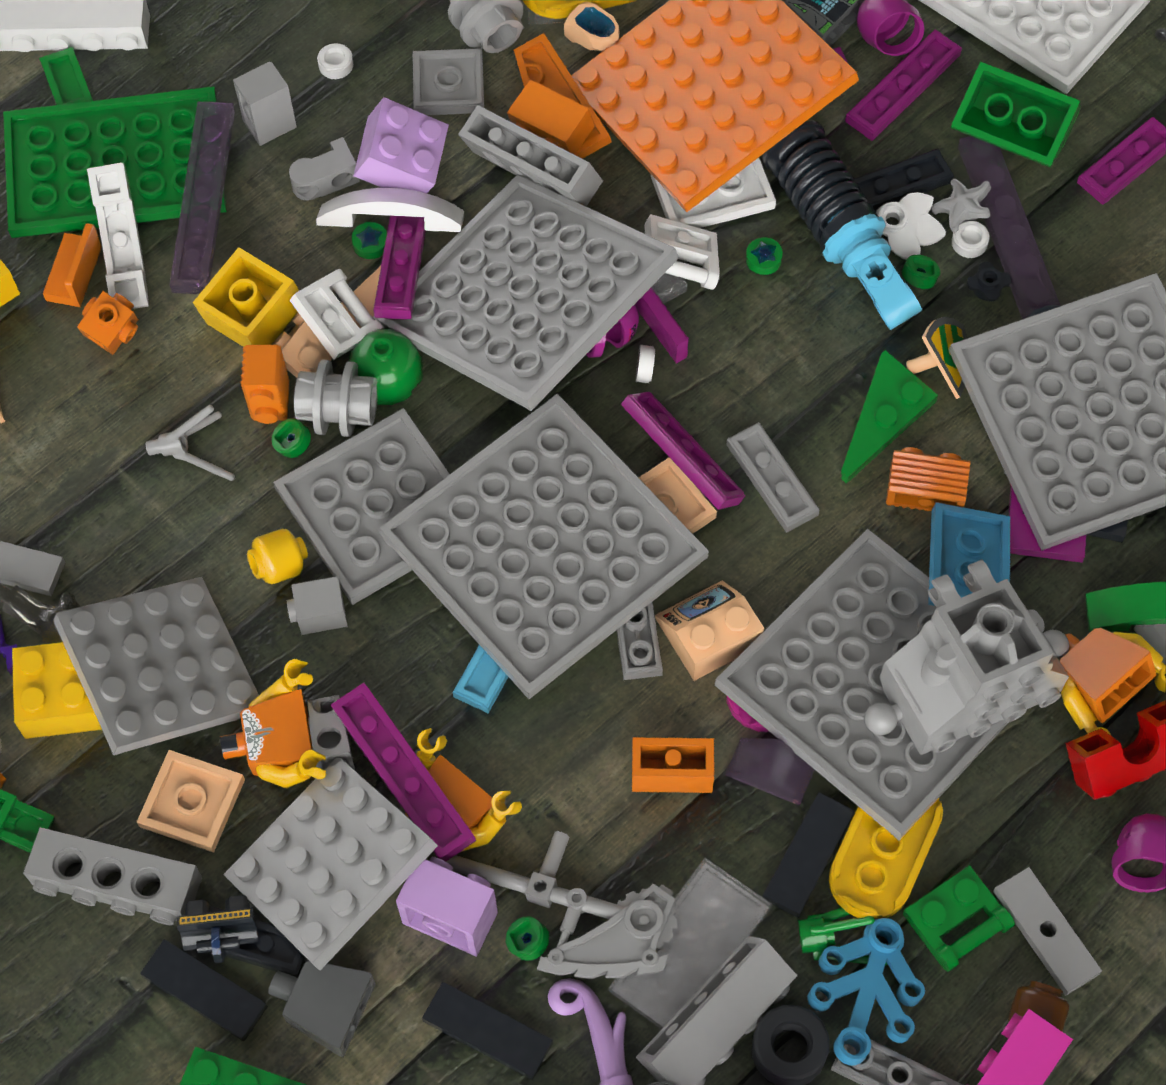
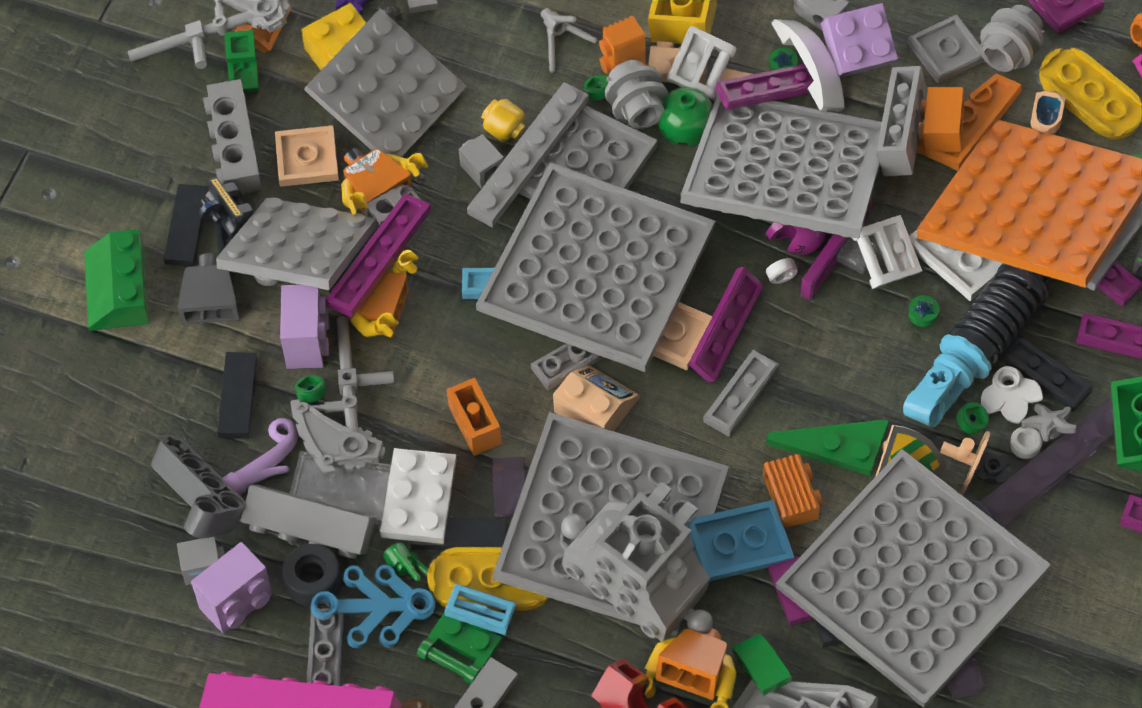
camera: 65 degrees right, 5 degrees down
none -> white plate [380,448,456,544]
none -> medium azure tile [445,583,516,635]
none -> light grey plate [467,82,589,228]
none -> light nougat shield [940,431,990,496]

